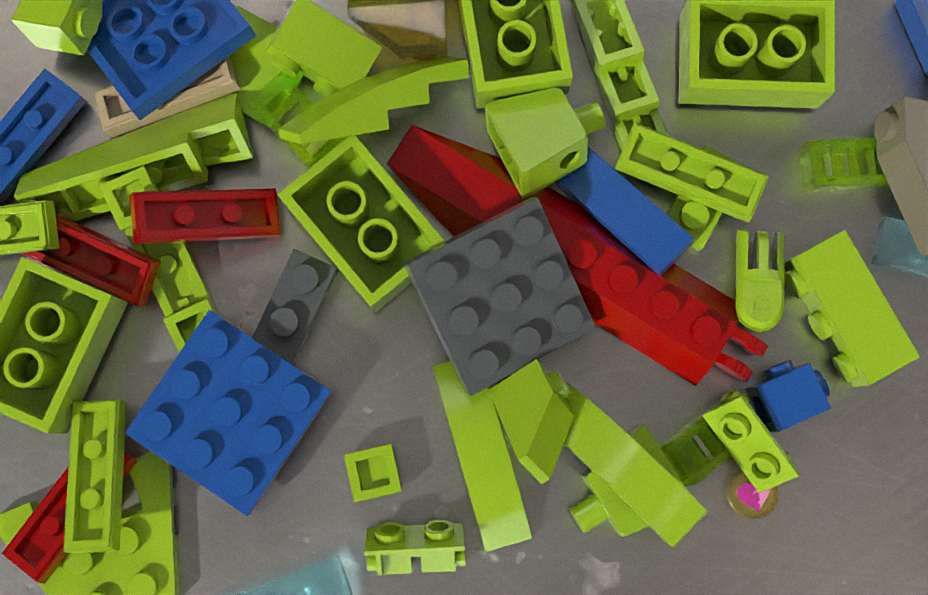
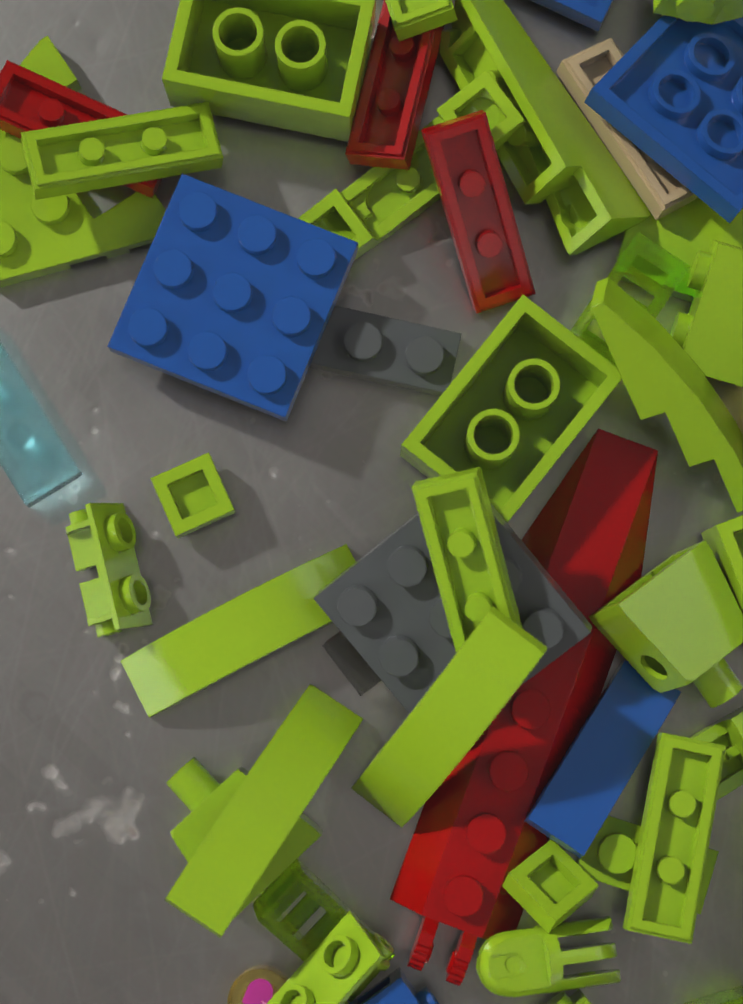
camera: 80 degrees right, 0 degrees up
lime slope [488,359,575,484] -> none
none -> lime slope [351,606,548,828]
none -> lime tile [411,467,522,652]
none -> lime plate [502,839,599,934]

